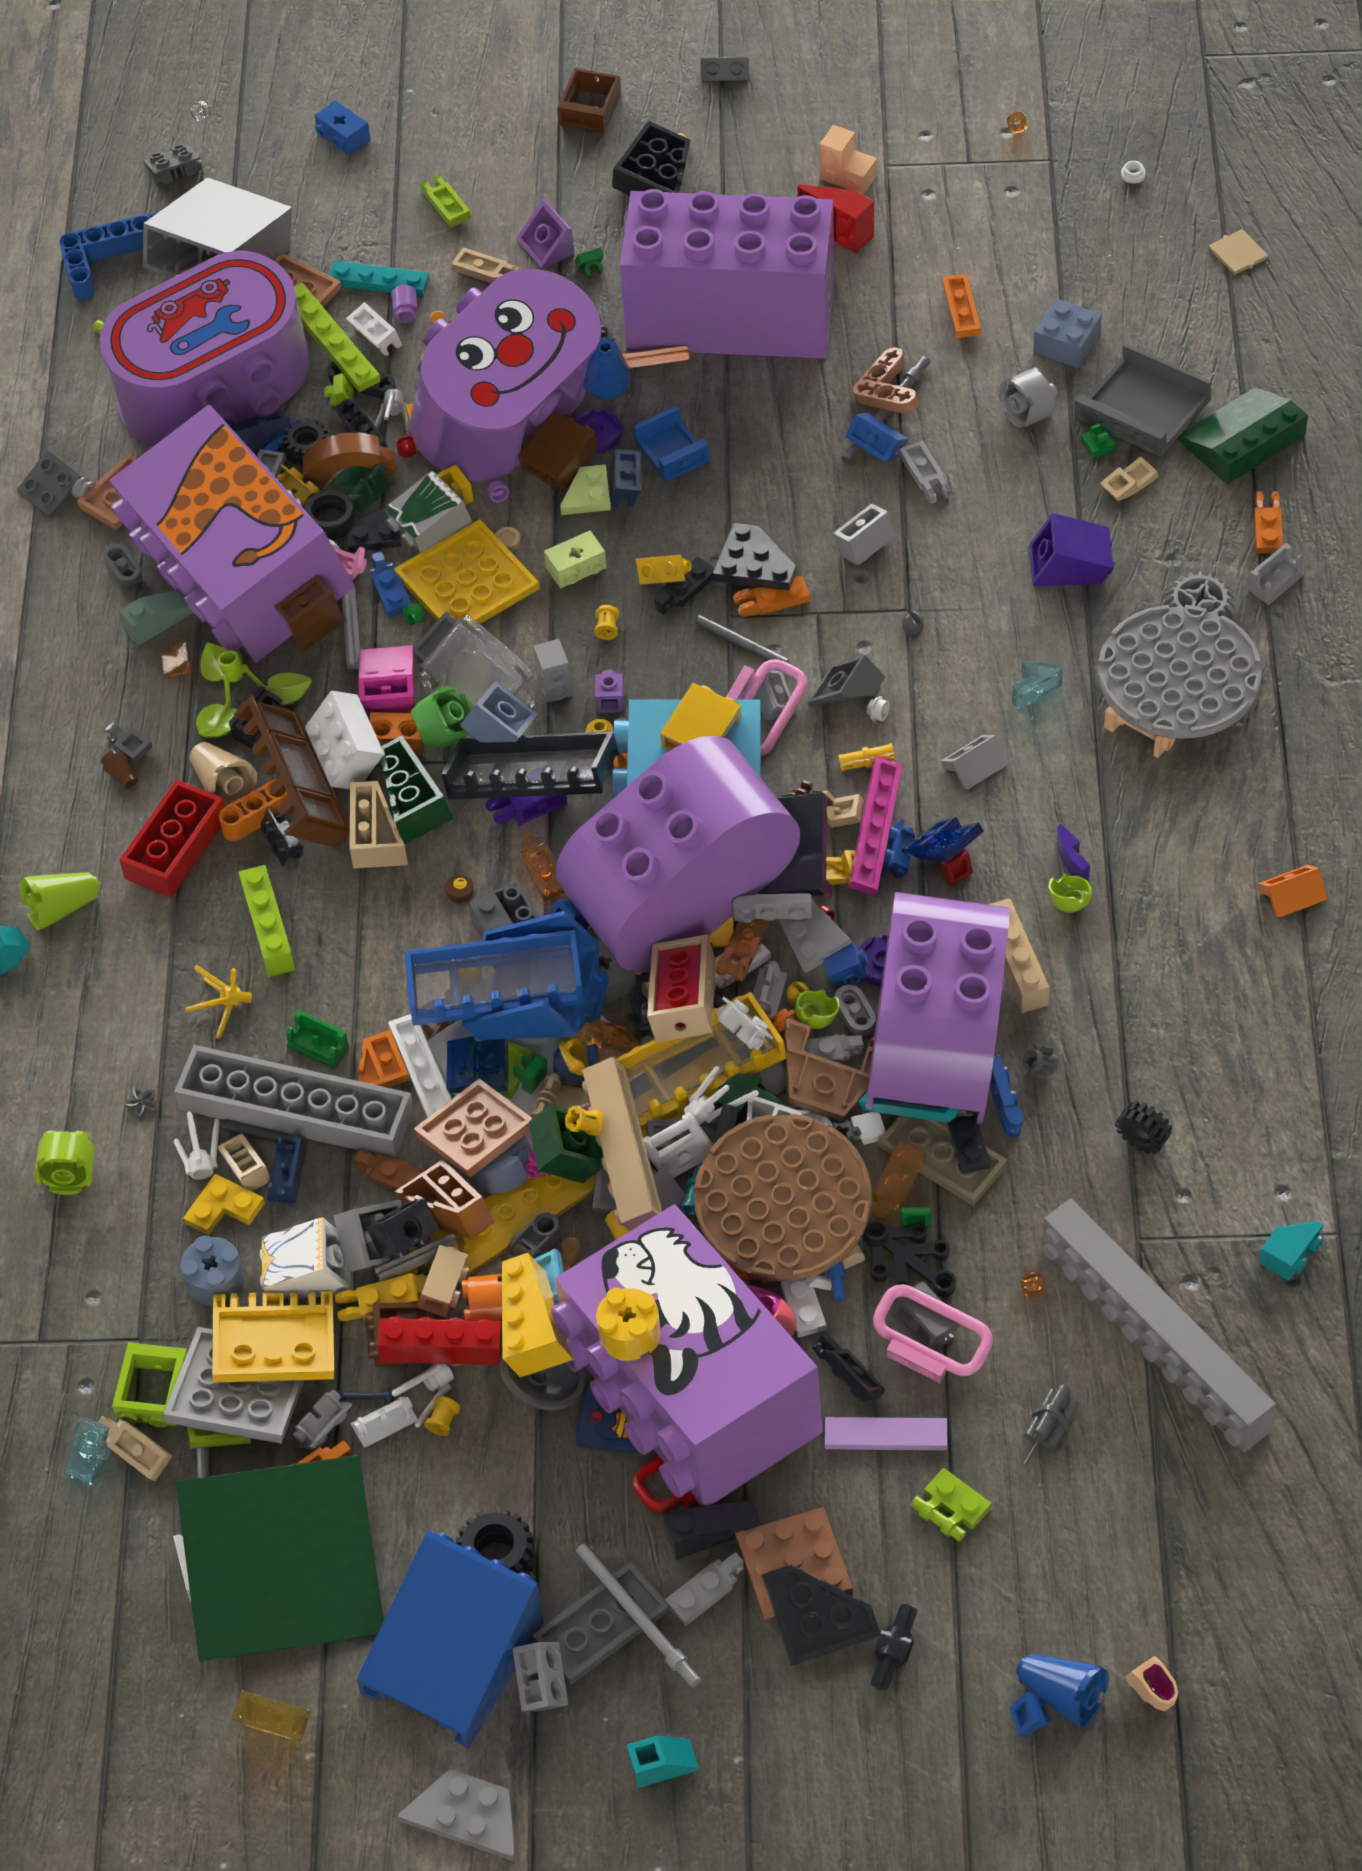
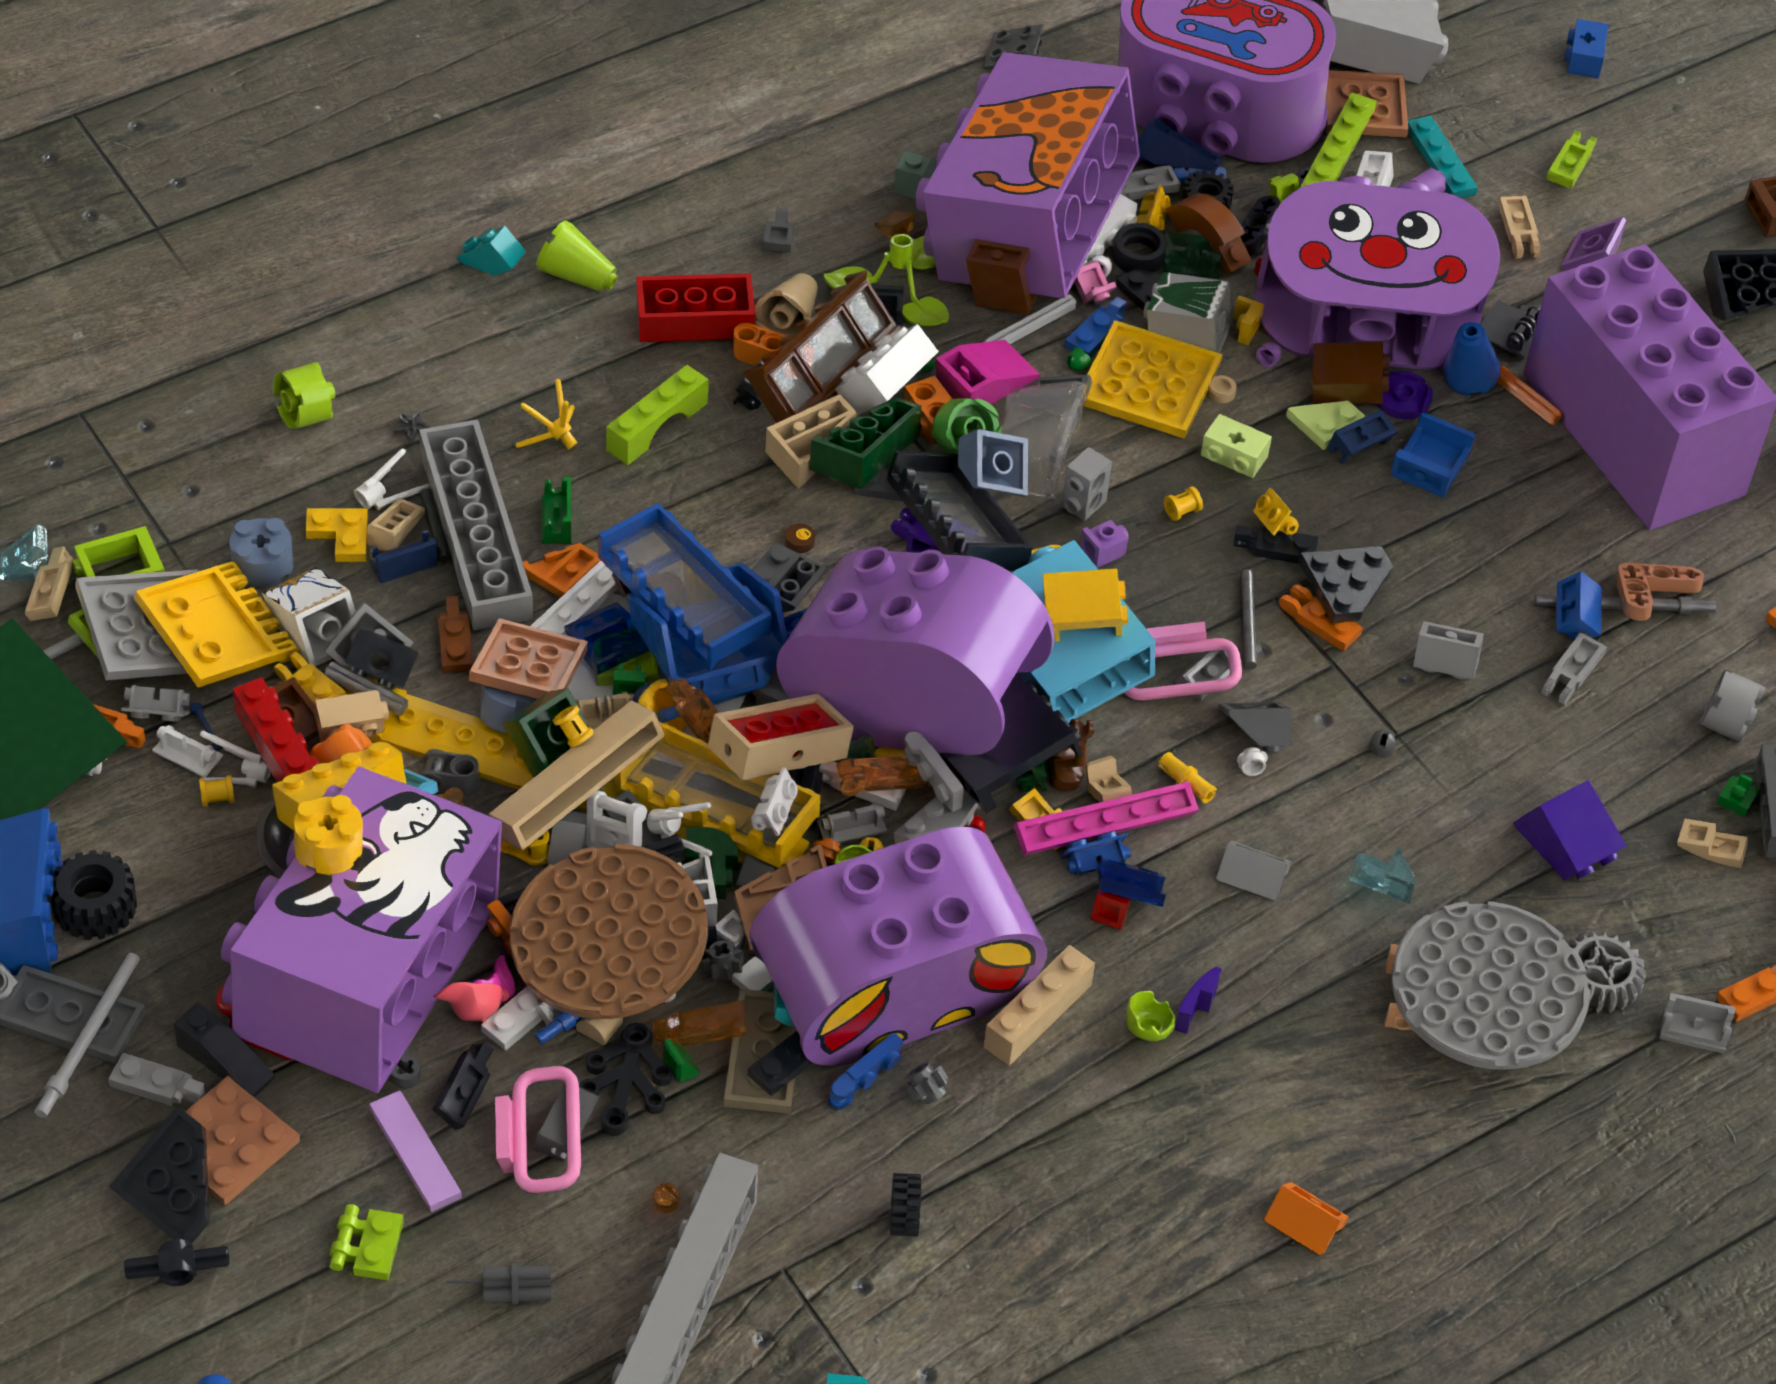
camera: 50 degrees right, 5 degrees down
reddish brown cone [101,749,138,790] -> none
dark orange wedge [395,1159,494,1239] -> none

